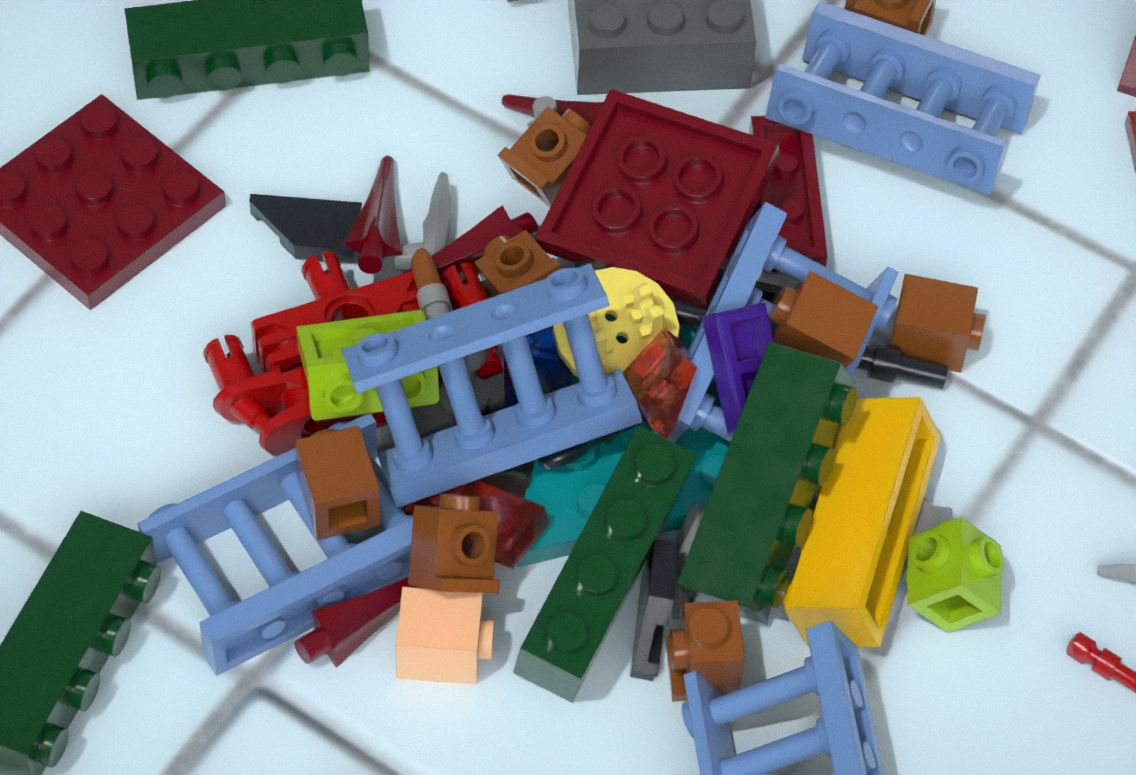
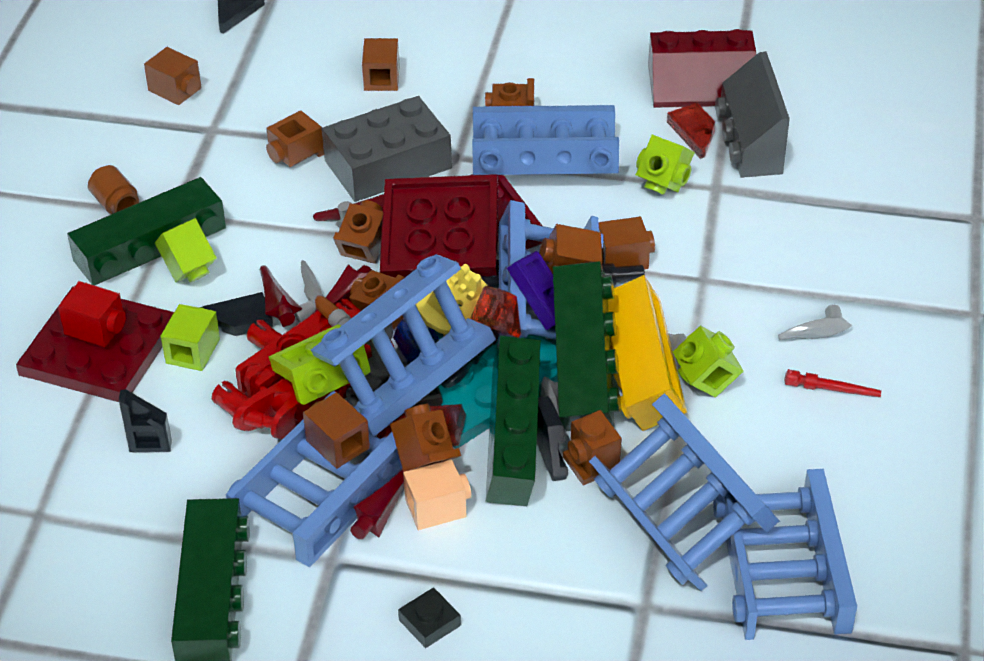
camera: 20 degrees left, 10 degrees down
none -> red brick [58,281,126,347]
none -> black tile [119,390,172,452]
none -> lime brick [155,218,217,283]
none -> lime brick [161,304,220,371]
none -> lime brick [635,134,695,195]

